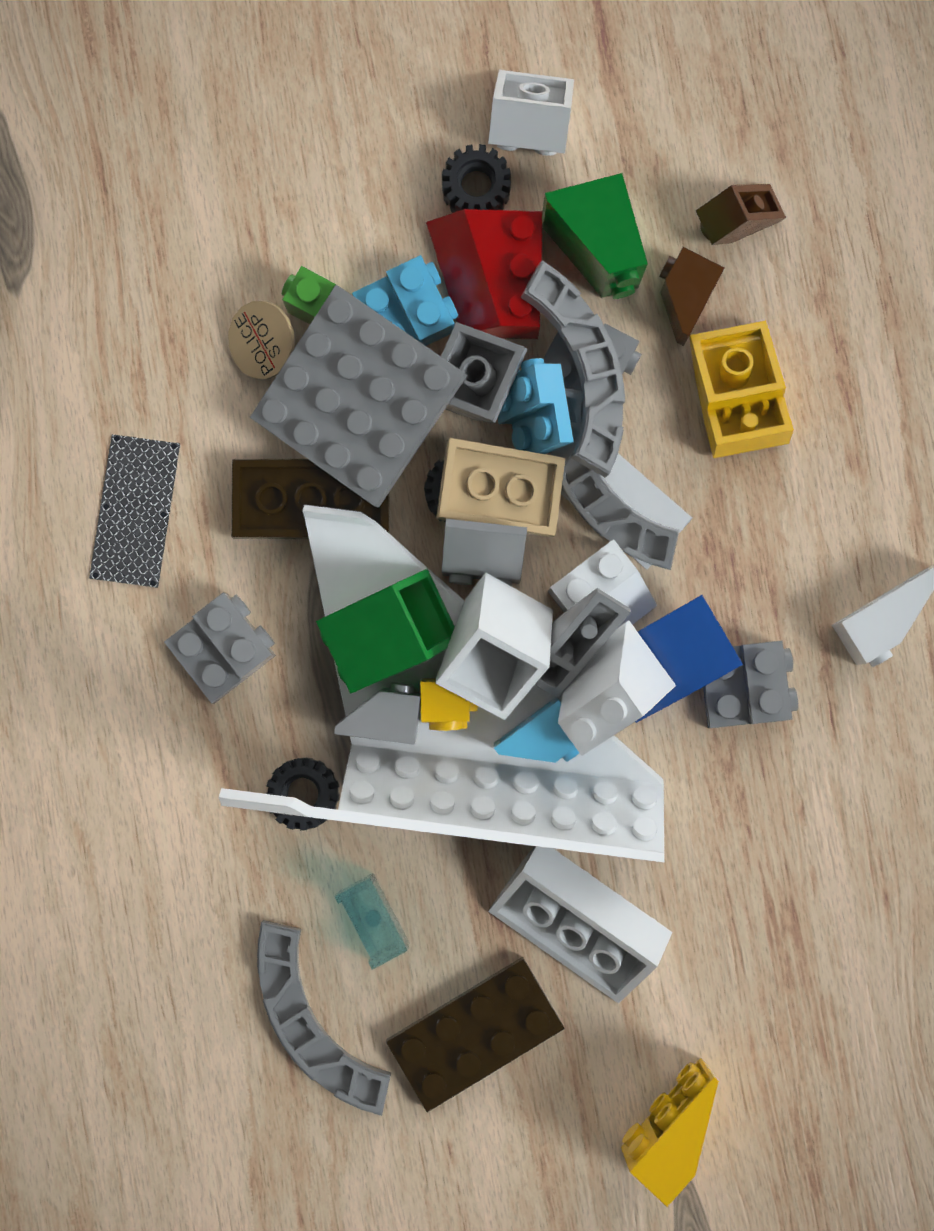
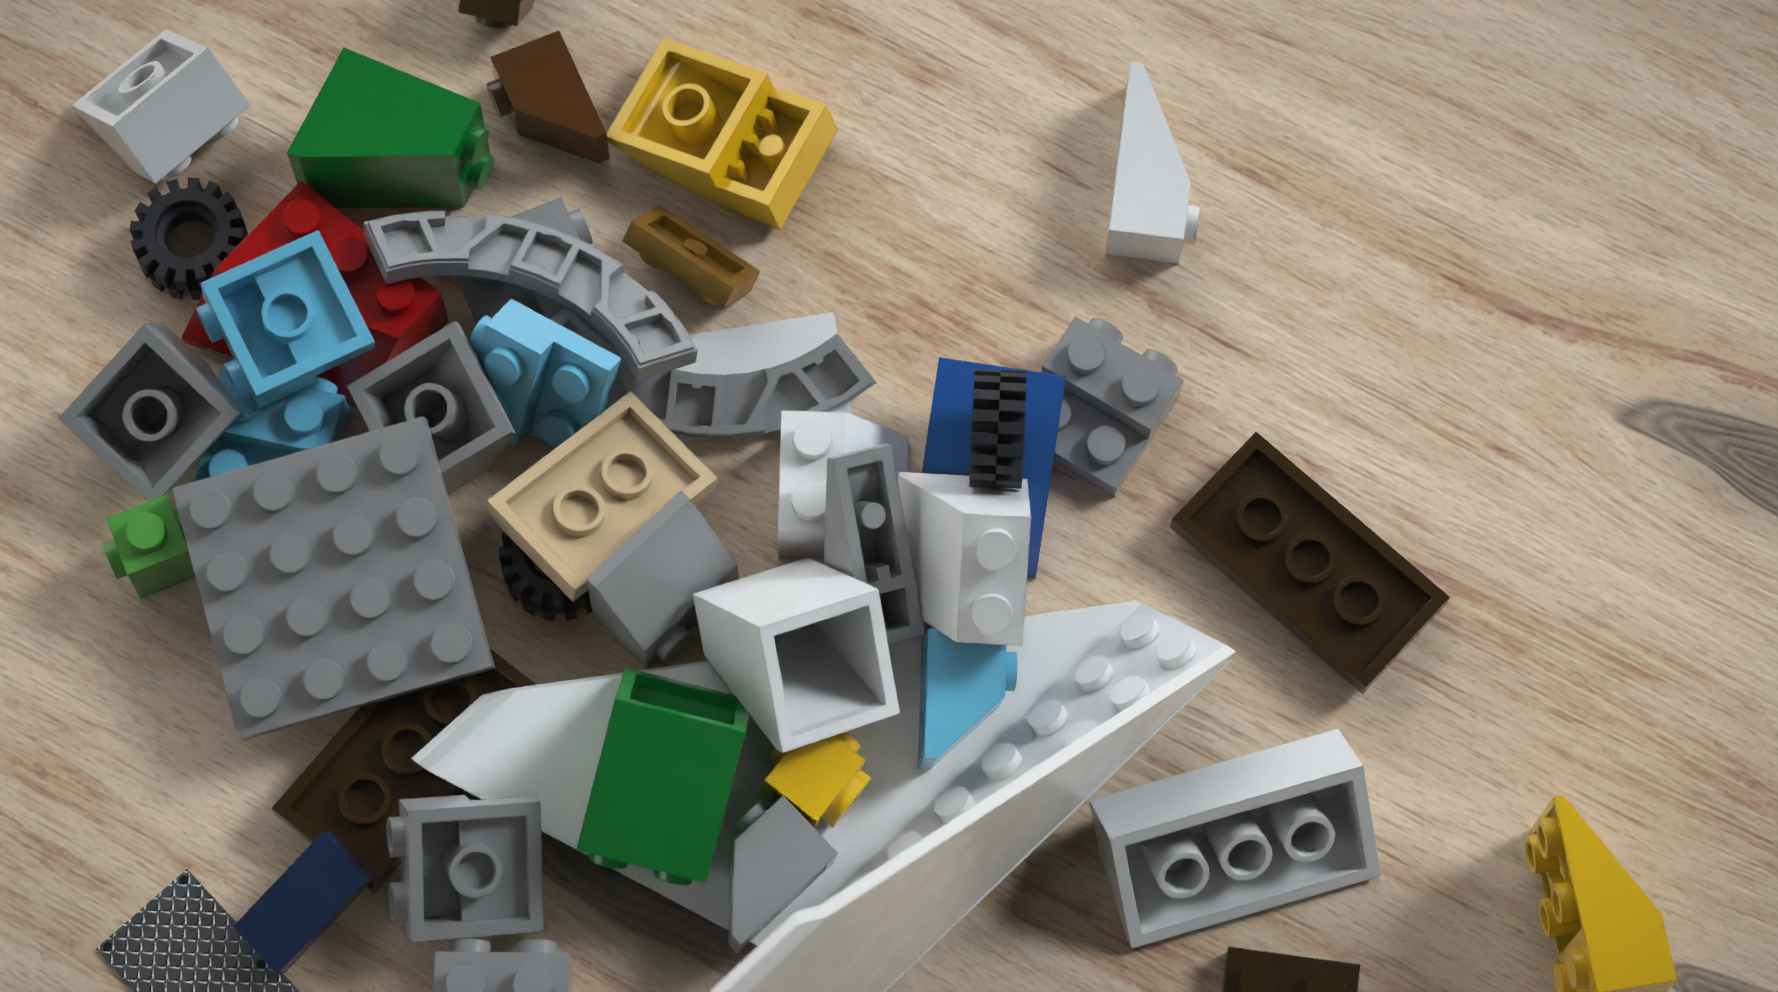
camera: 55 degrees left, 15 degrees down
tan piece [228,301,294,379] -> none
none -> light grey slope [58,322,241,502]
none -> medium azure plate [196,230,375,409]
none -> dark blue tile [233,832,374,974]
none -> light grey plate [387,795,544,942]
none -> pearl gold plate [622,205,761,308]
none -> black tyre [969,369,1027,489]
none -> dark brown plate [1170,432,1450,694]

